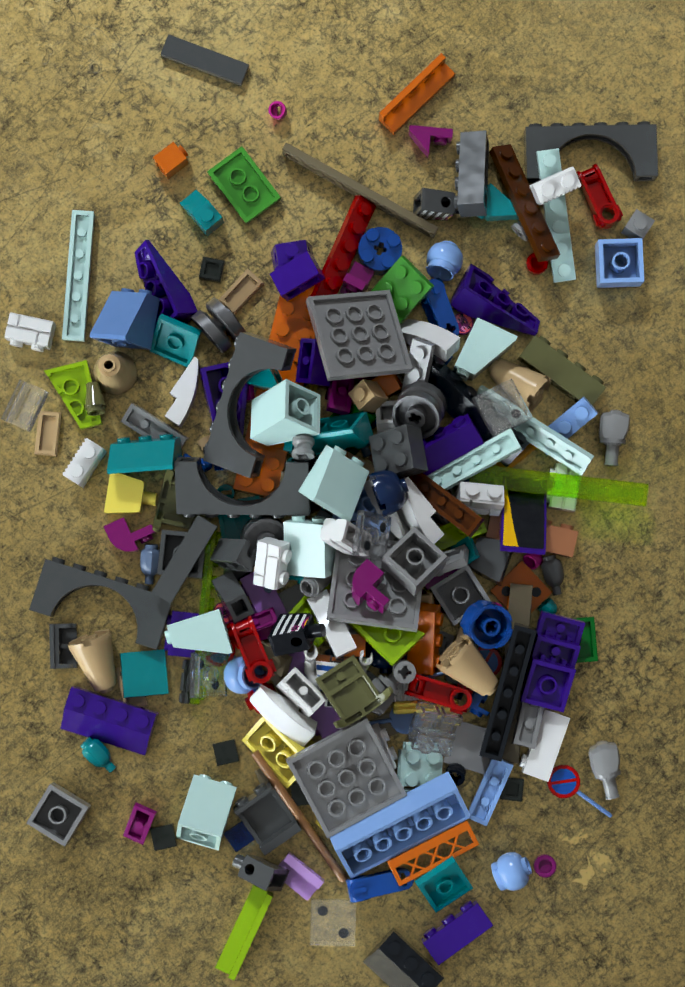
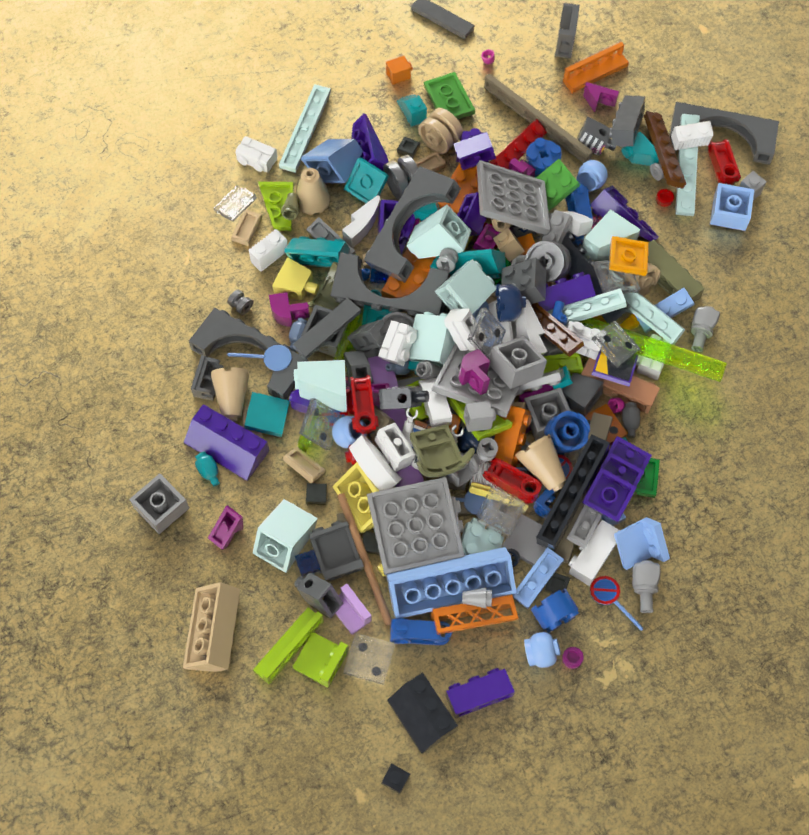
camera: 15 degrees right, 20 degrees down
pearl dark grey tile [150,823,177,851] -> none
dark grey axle [179,660,195,704] -> none
teal tile [415,856,473,913] -> none
none -> tan slope [183,582,240,672]
none -> flat silver wheel [227,289,253,315]
none -> medium blue piece [227,345,292,371]
none -> tan tile [283,447,326,484]
none -> lime bracket [293,632,349,688]
none -> tan wheel [418,108,463,154]
none -> light grey cone [462,587,492,608]
none -> light grey brick [463,401,496,432]
none -> blue brick [531,588,579,633]
none -> blue arm [552,301,568,325]
none -> dark grey panel [555,3,580,59]
none -> clear tile [592,321,640,367]
none -> light orange tile [609,236,649,276]
none -> light blue bracket [614,517,670,570]

